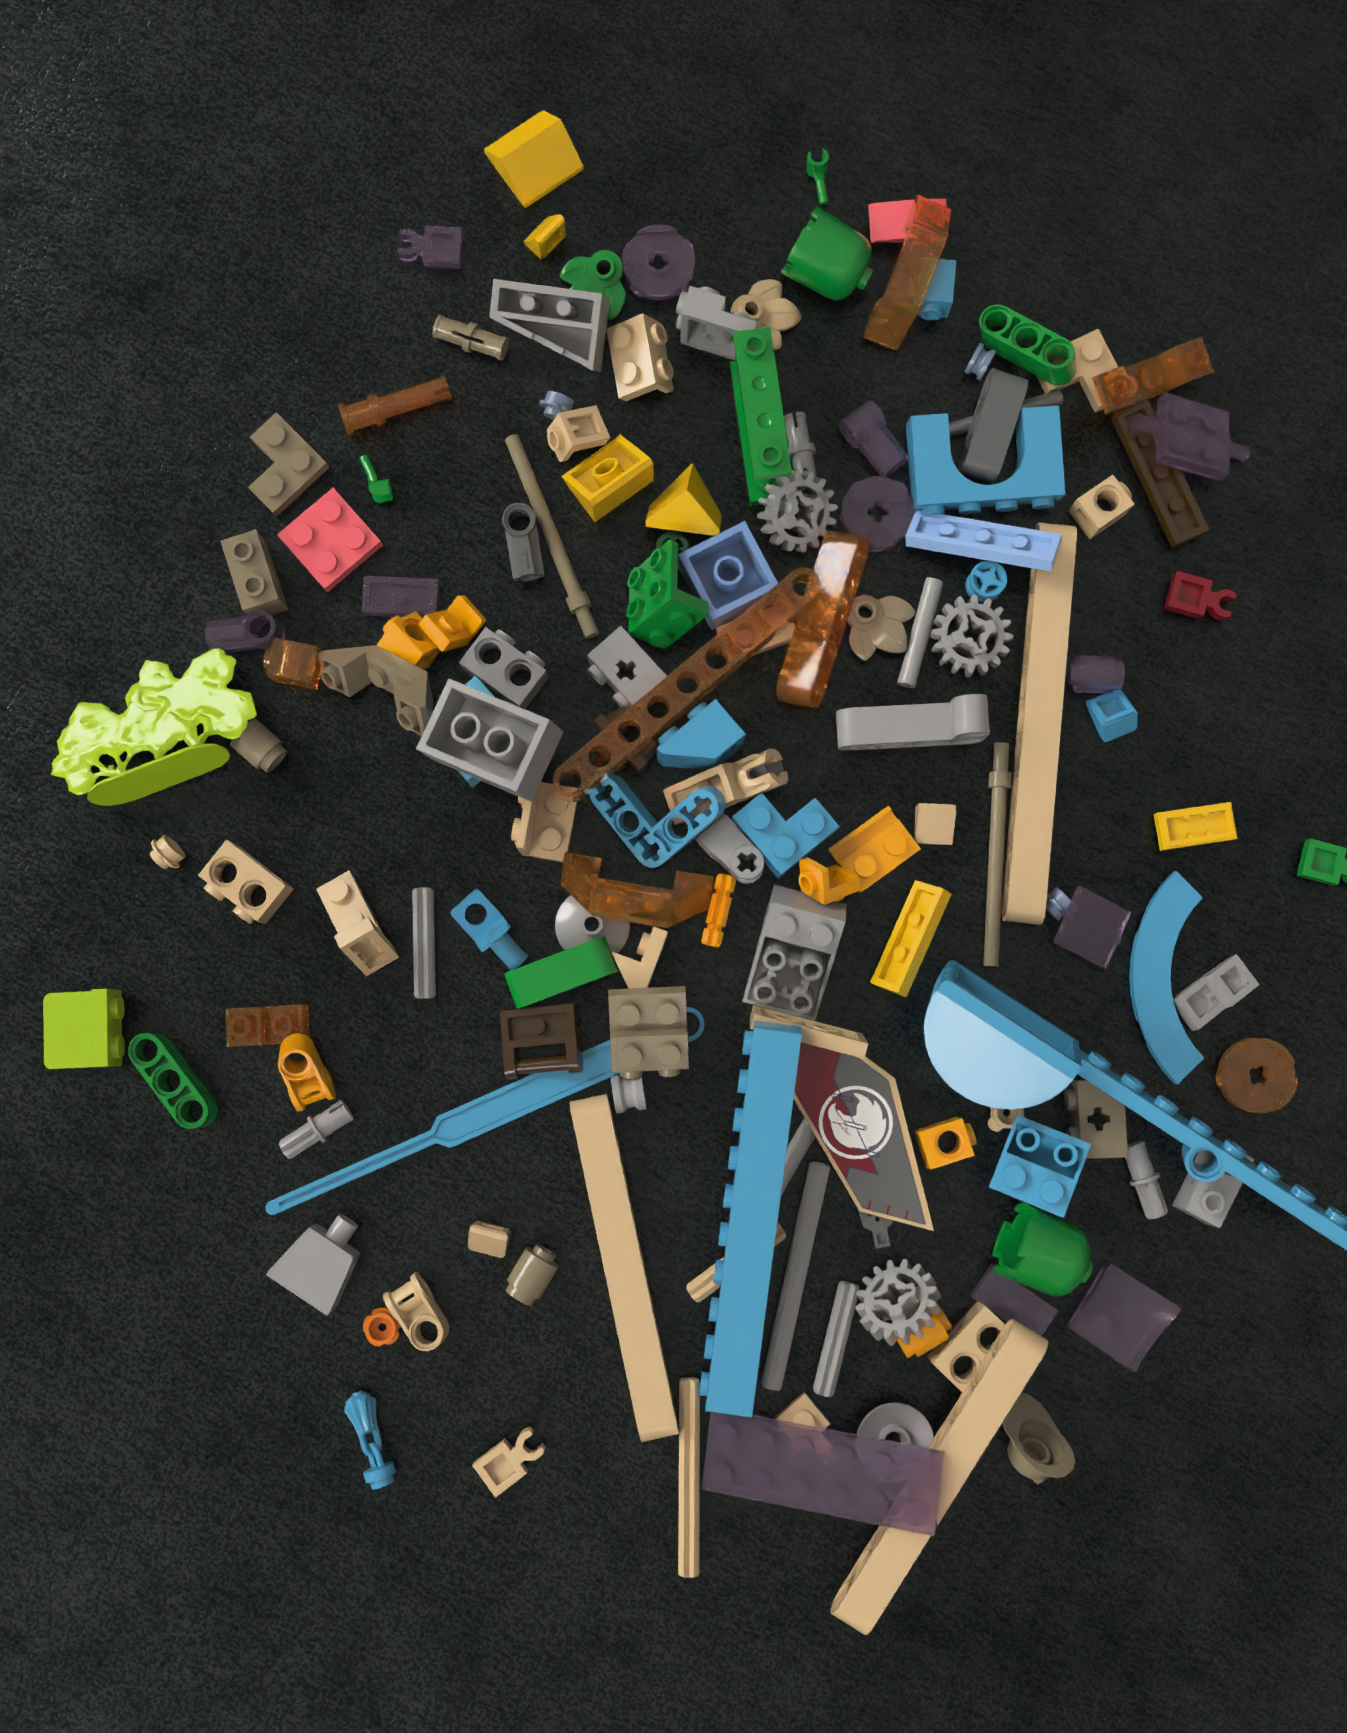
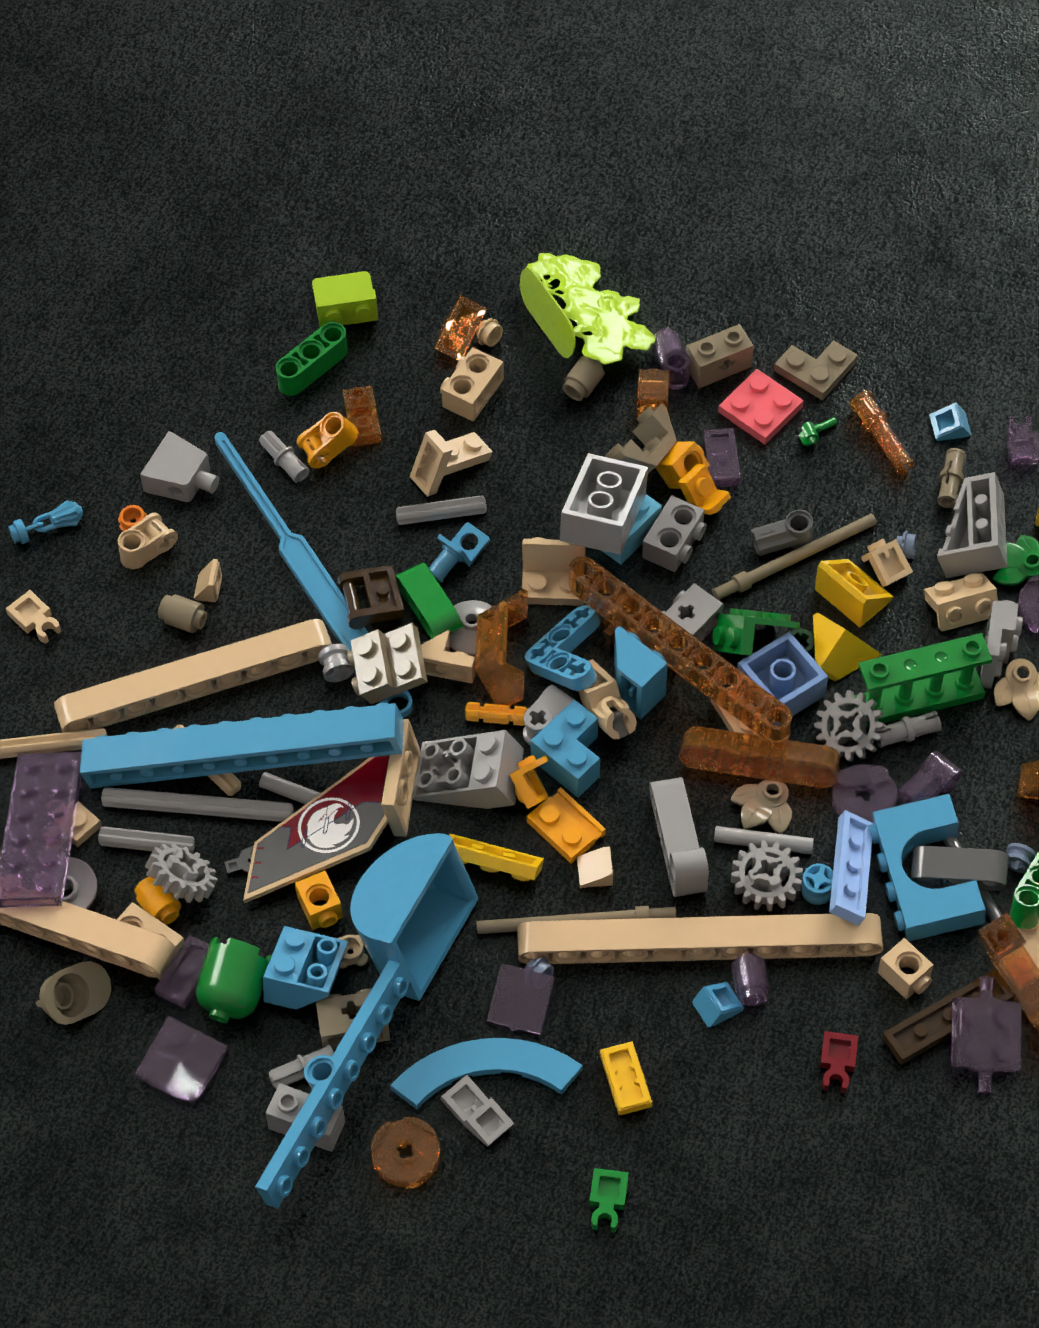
camera: 85 degrees right, 25 degrees down
none -> clear orange slope [434,295,487,361]
none -> dark azure slope [929,403,971,441]

